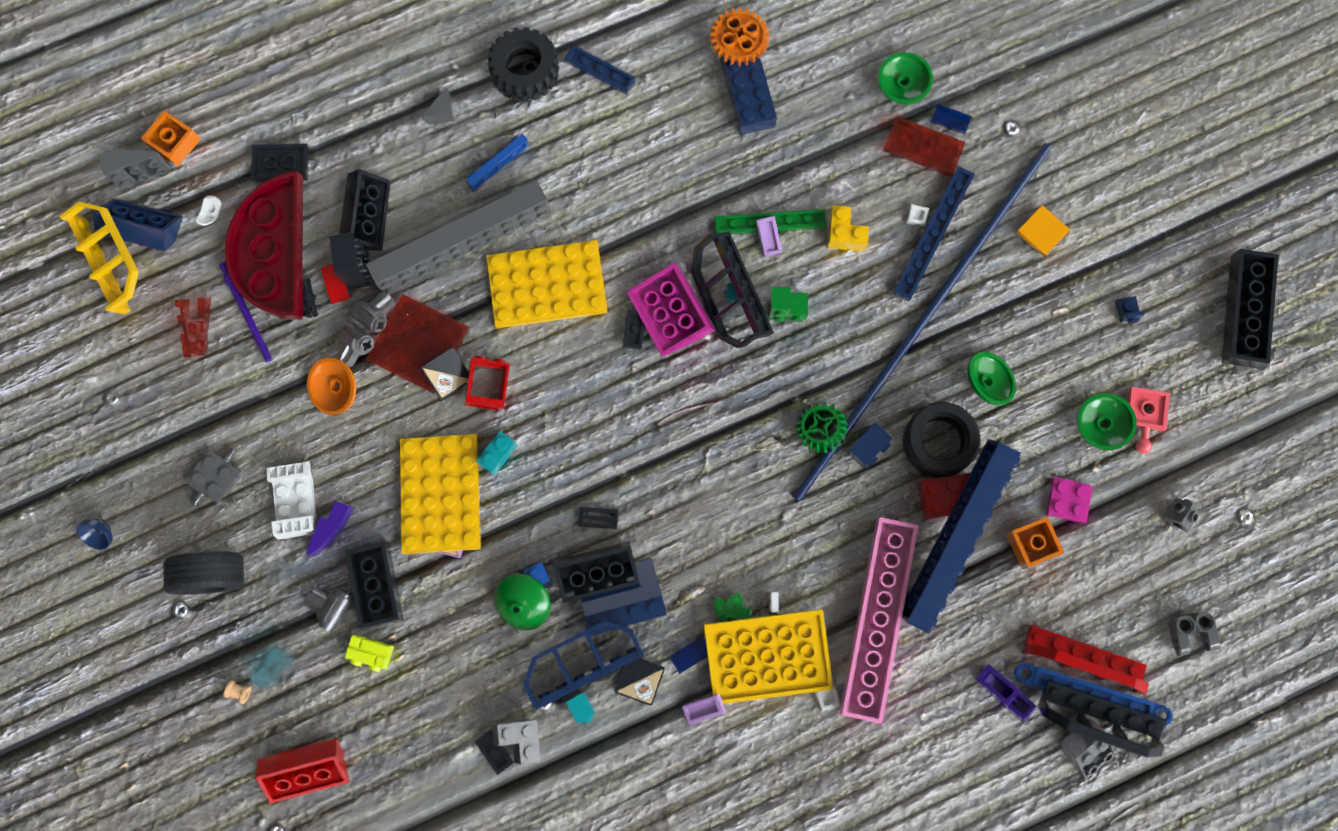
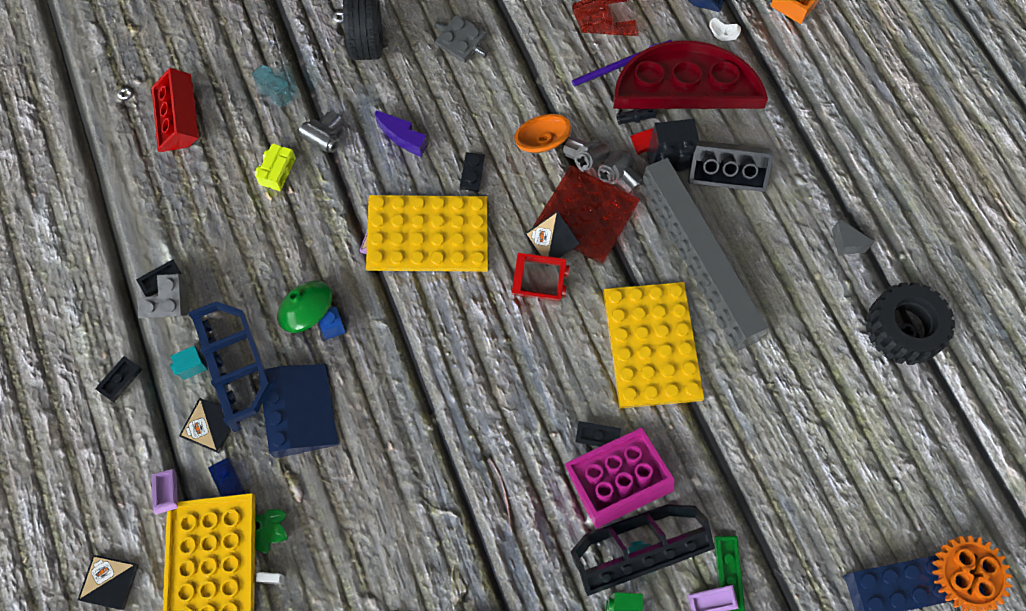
camera: 90 degrees right, 10 degrees down
light nougat bush [224,680,251,704] -> none
black plate [251,143,309,182] -> none
white plate [267,461,317,540] -> none
black brick [345,542,404,629] -> none
blue plate [466,133,529,192] -> none
teal brick [476,431,518,476] -> none
black slope [553,541,640,603] -> none
dark blue tile [564,45,636,95] -> none
black tile [578,507,619,529] -> none
none -> tile [77,555,139,611]
none -> black plate [95,356,143,403]
none -> black plate [460,152,485,192]

